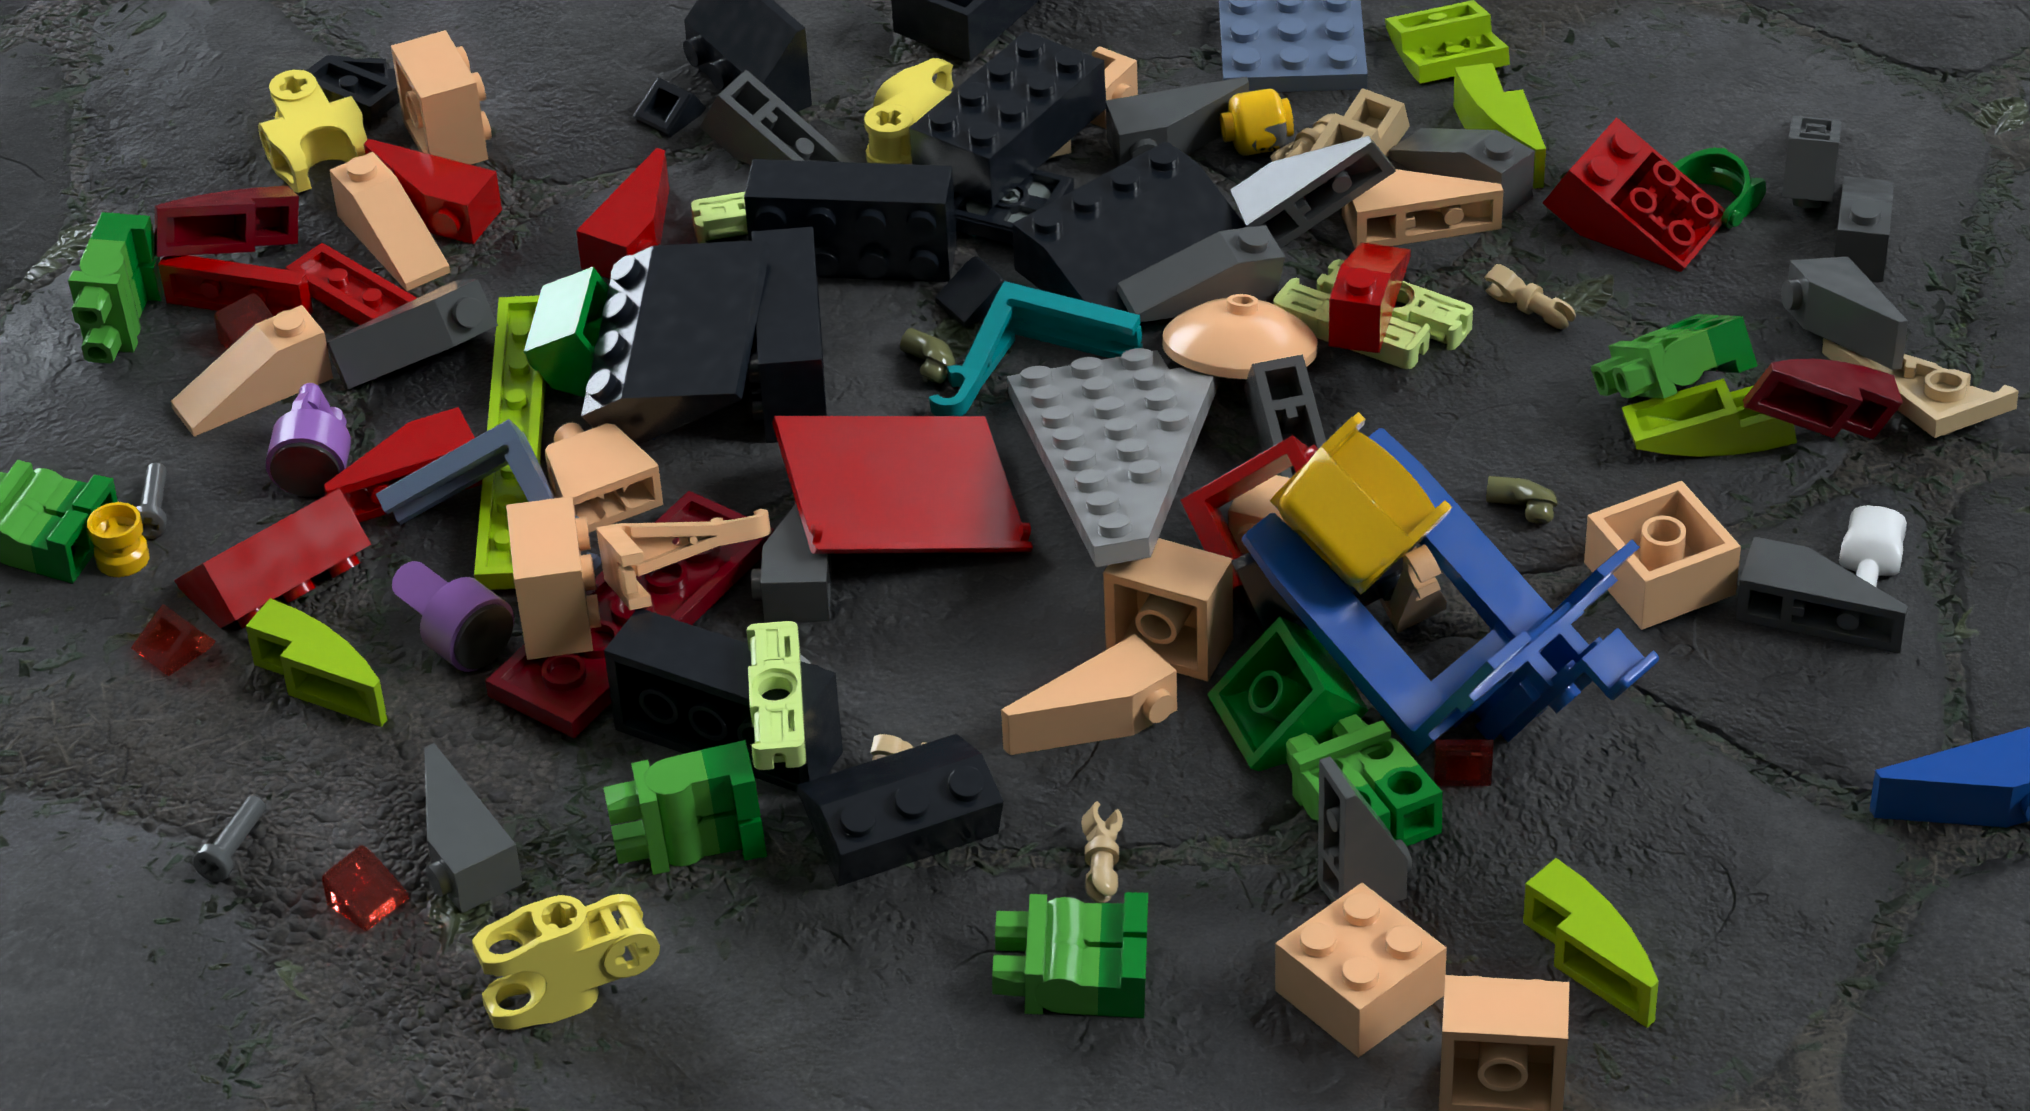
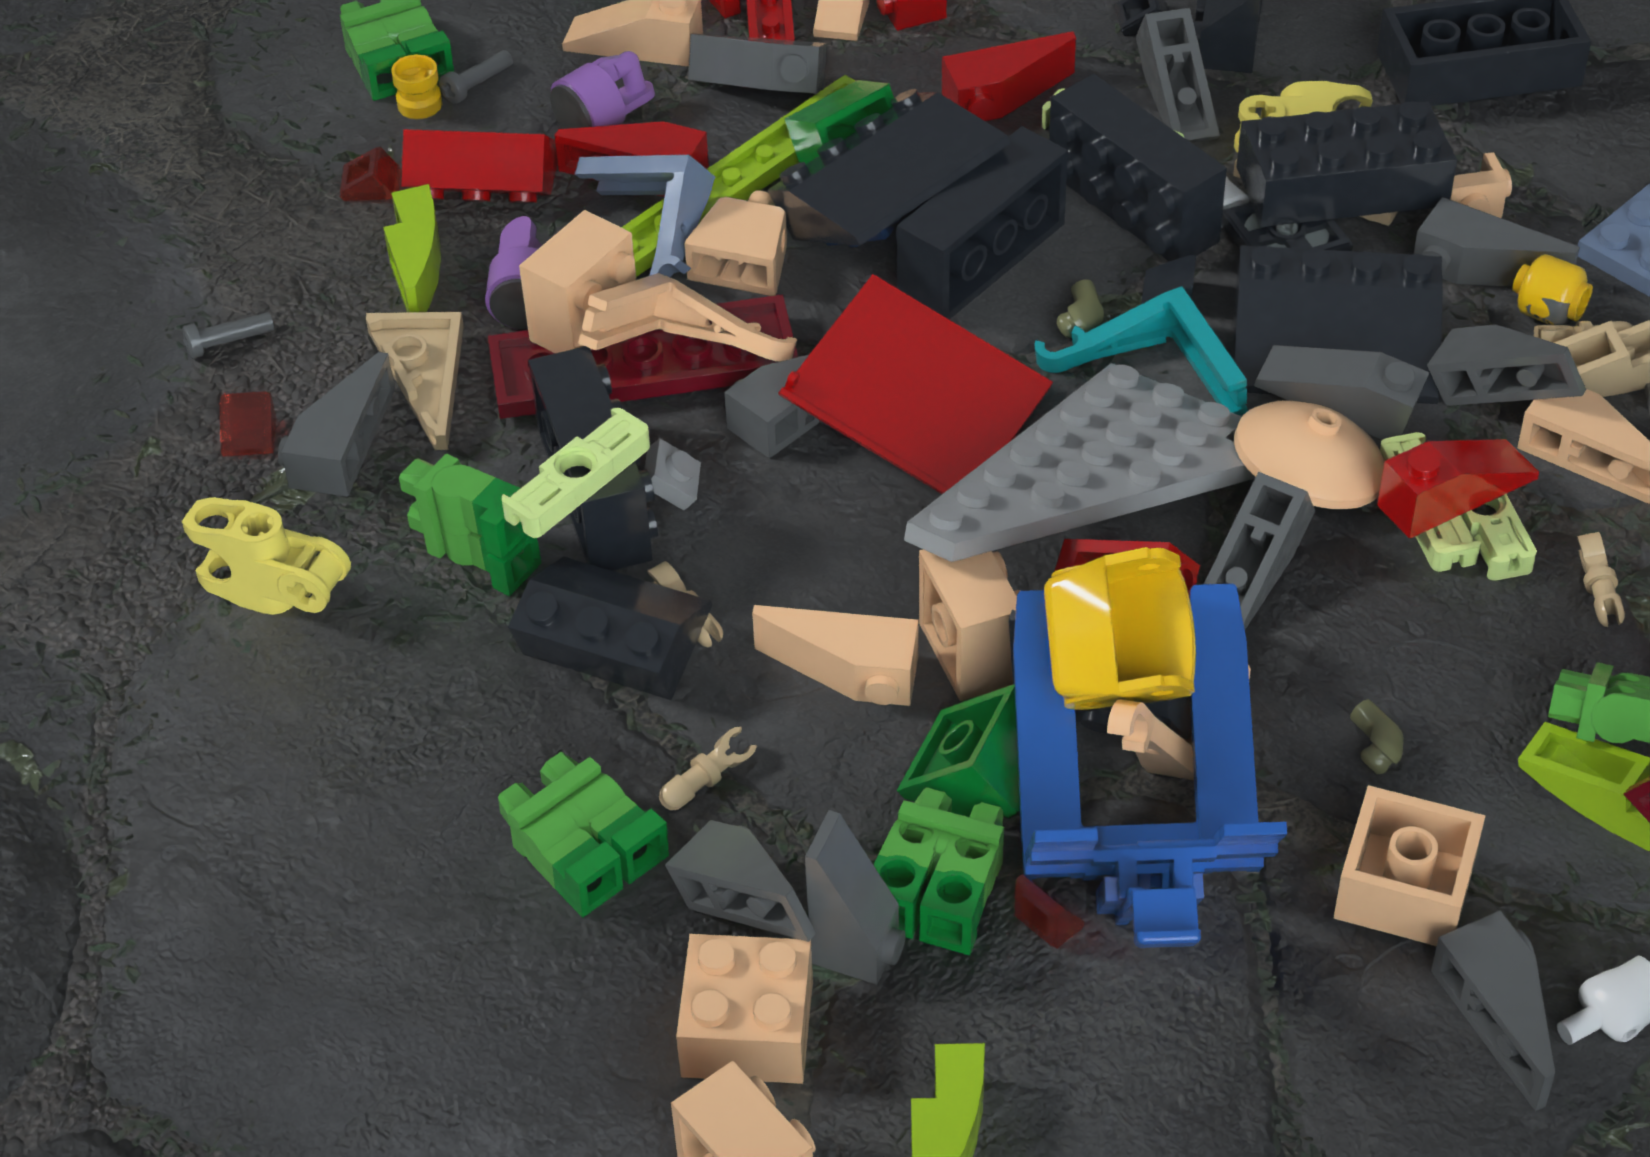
camera: 45 degrees right, 5 degrees up
none -> tan wing [366,312,464,450]
none -> dark grey slope [665,820,816,942]

